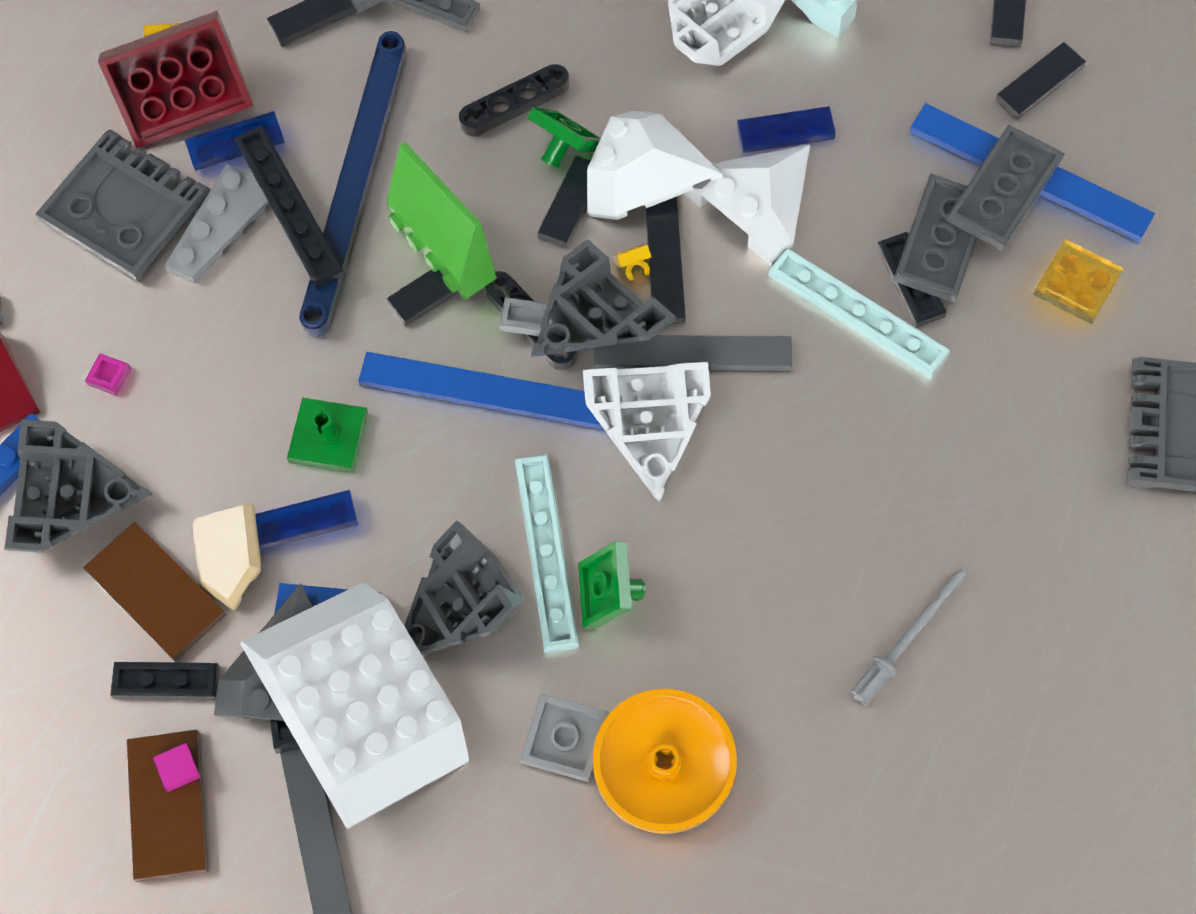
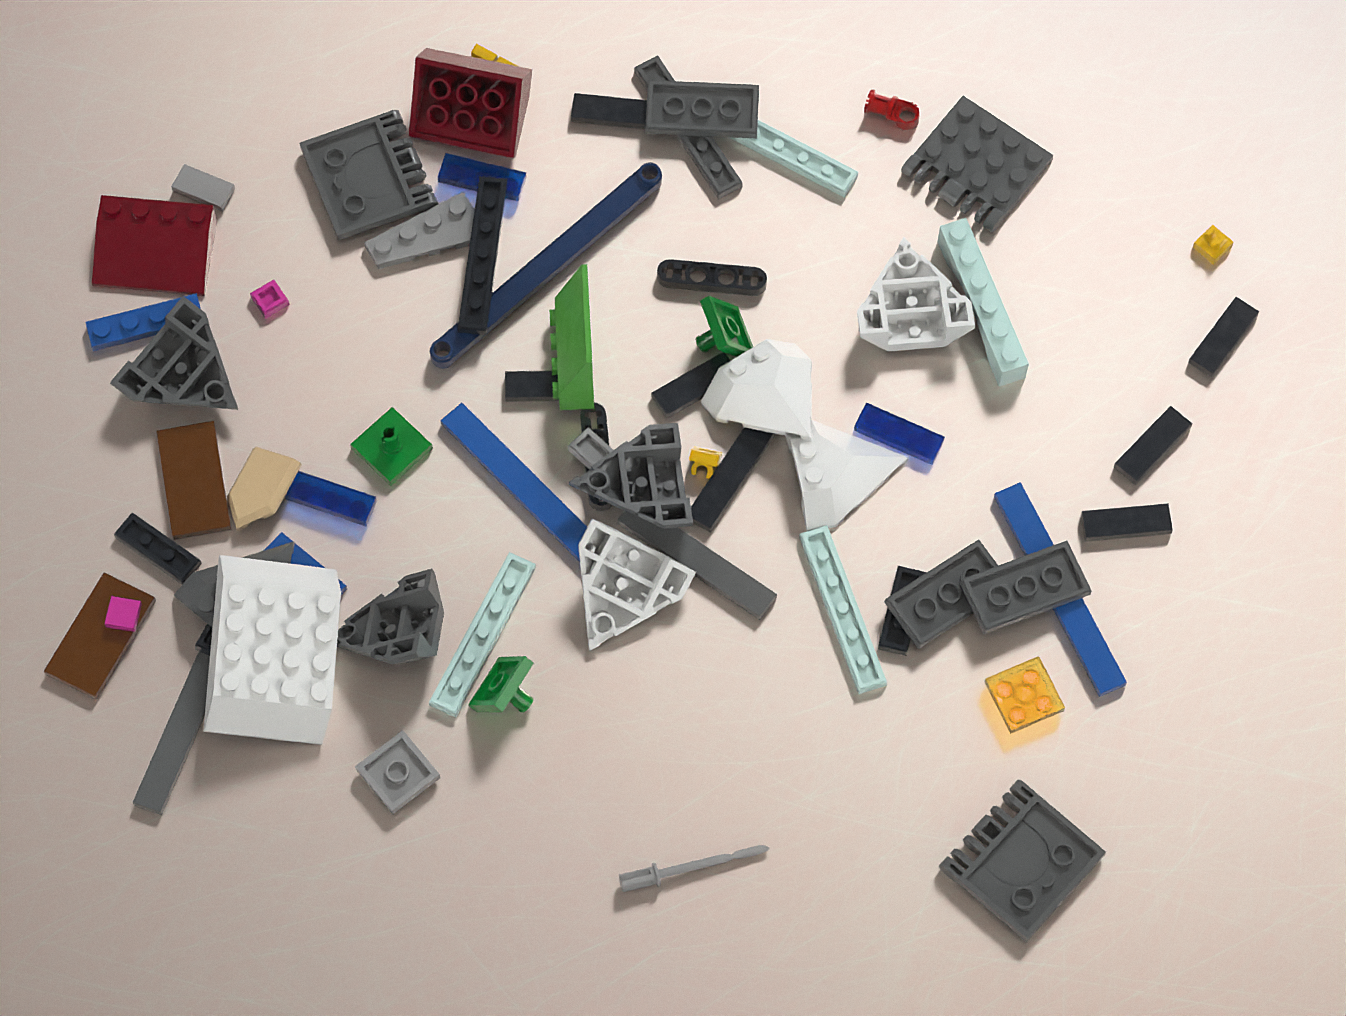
camera: 30 degrees right, 0 degrees up
light orange dish [593,688,737,834] -> none

